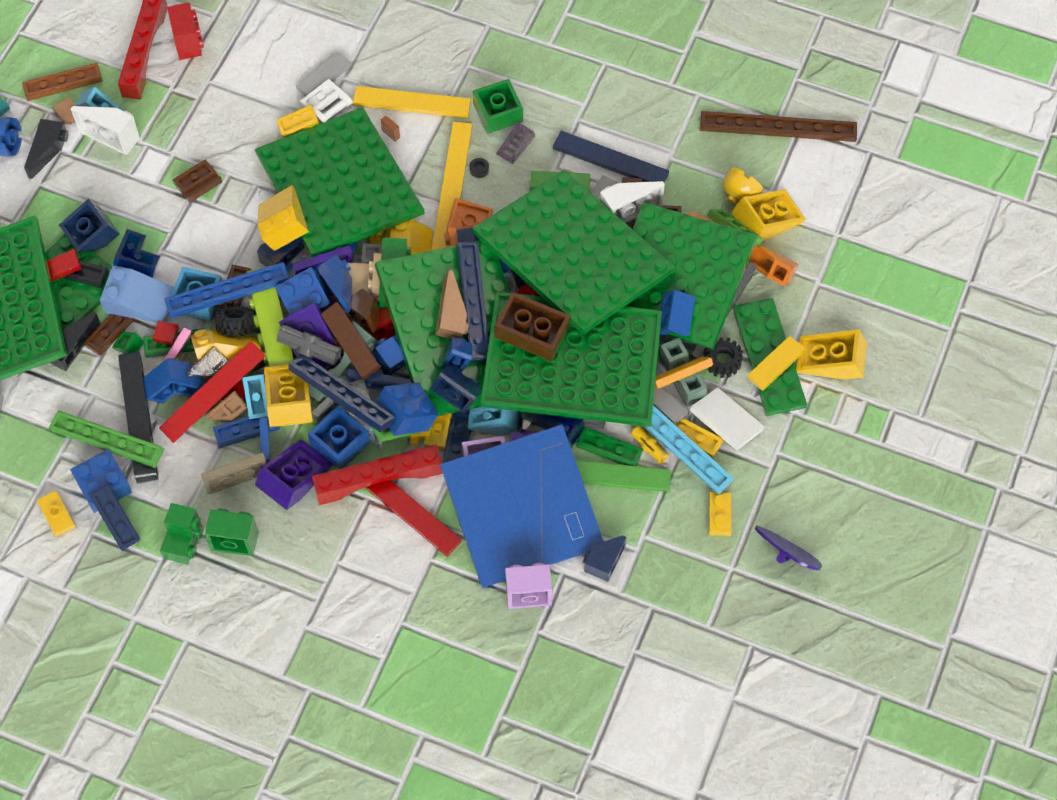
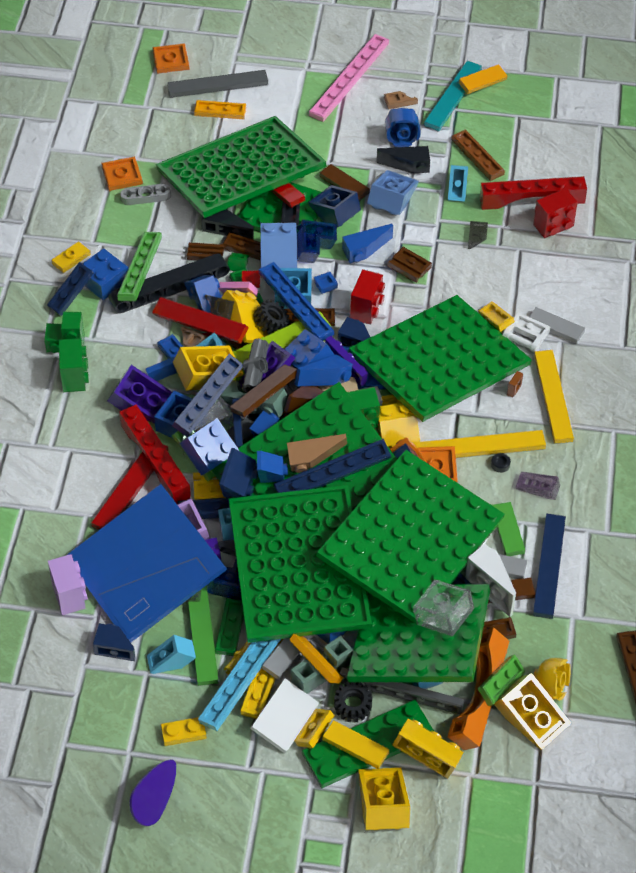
camera: 75 degrees right, 10 degrees down
medium nougat tile [52,97,75,124] -> none
white slope [71,106,140,155] -> none
dark tan tile [201,452,266,494] -> none
yellow slope [257,185,309,251] -> none
green brick [473,79,523,134] -> none
reddish brown brick [494,292,571,361] -> none
blue panel [660,290,695,337] -> none
none -> medium azure slope [147,635,196,674]
none -> reddish brown tile [187,242,224,260]
none -> yellow plate [294,708,334,748]
none -> blue plate [314,271,338,294]
none -> reddish brown tile [320,164,370,201]
none -> blue slope [342,223,393,263]
none -> red brick [350,269,385,325]
none -> medium blue slope [367,170,419,215]
none -> yellow slope [392,719,464,779]
none -> clear brick [413,580,474,637]
none -> clear smoke tile [468,221,488,249]

